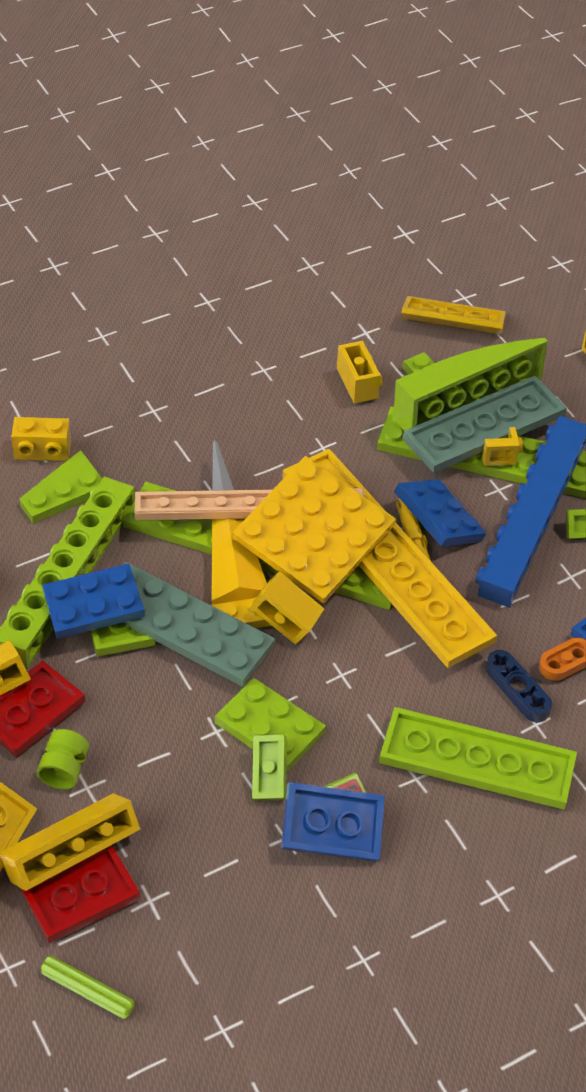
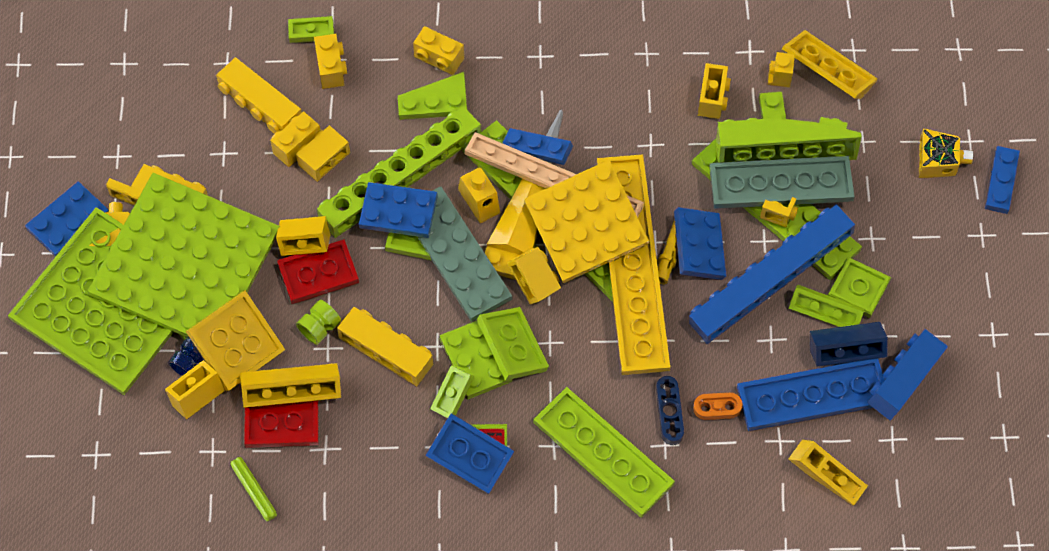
camera: 30 degrees right, 15 degrees up
none -> yellow brick [337,307,433,387]
none -> yellow torso [458,168,500,224]
none -> lime plate [477,307,549,380]
none -> blue plate [502,128,573,165]
none -> yellow brick [768,52,795,87]

